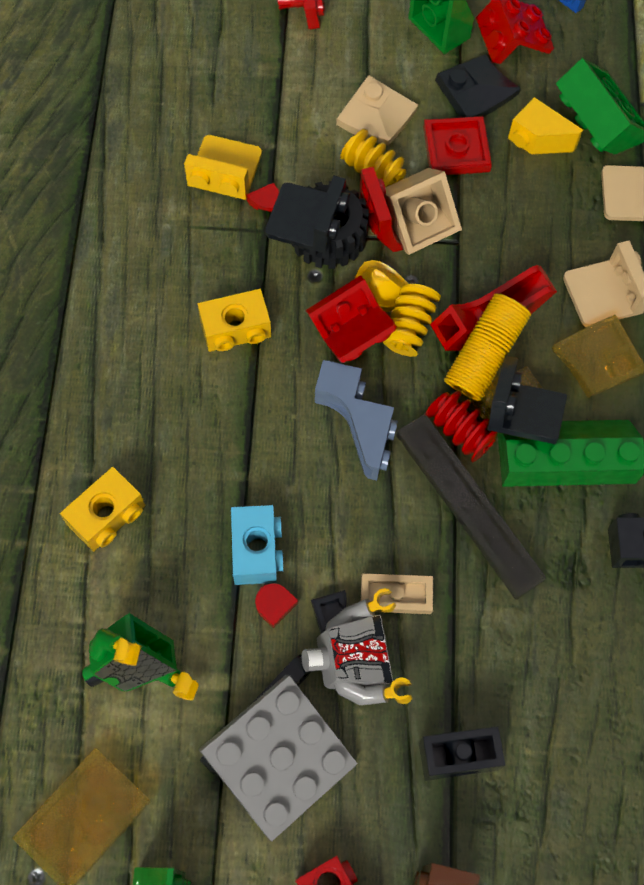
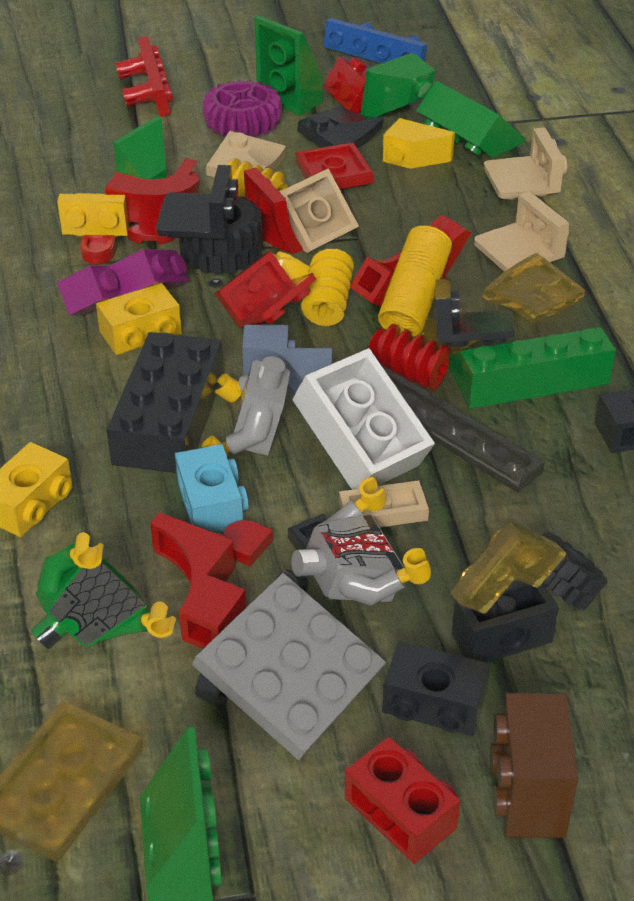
camera: 10 degrees left, 25 degrees down
none -> magenta arch [57,249,189,315]
none -> red tile [80,235,117,264]
none -> red arch [105,158,200,223]
none -> black brick [106,332,224,473]
none -> green slope [113,116,167,179]
none -> red arch [150,512,246,649]
none -> magenta gear [202,79,282,138]
none -> light grey torso [202,356,290,456]
none -> white brick [292,348,435,489]
none -> green slope [361,52,435,117]
none -> black brick [382,641,490,736]
none -> clear yellow plate [450,521,567,614]
none -> black tyre [522,532,608,610]

